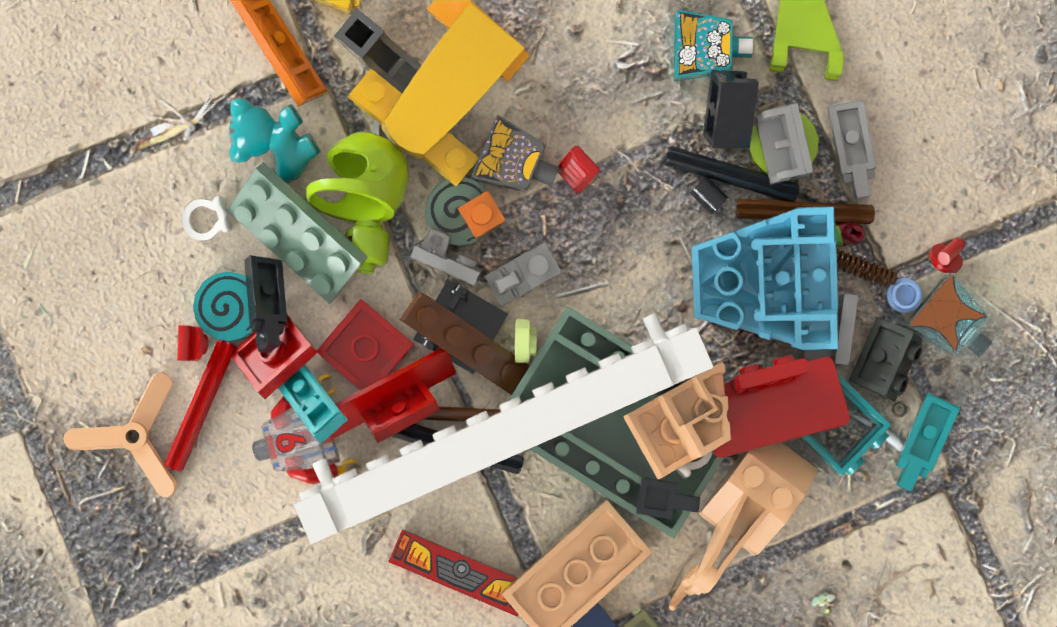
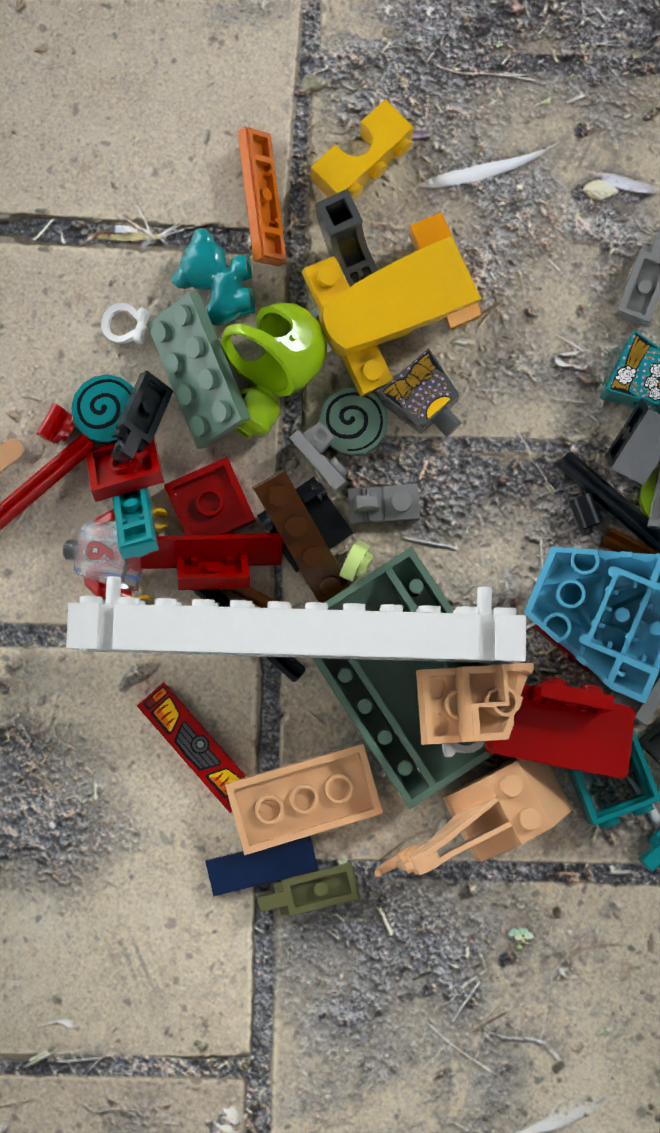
camera: 25 degrees right, 5 degrees down
orange plate [458,190,506,239] -> none
red slope [558,145,600,193] -> none
black plate [636,477,701,519] -> none

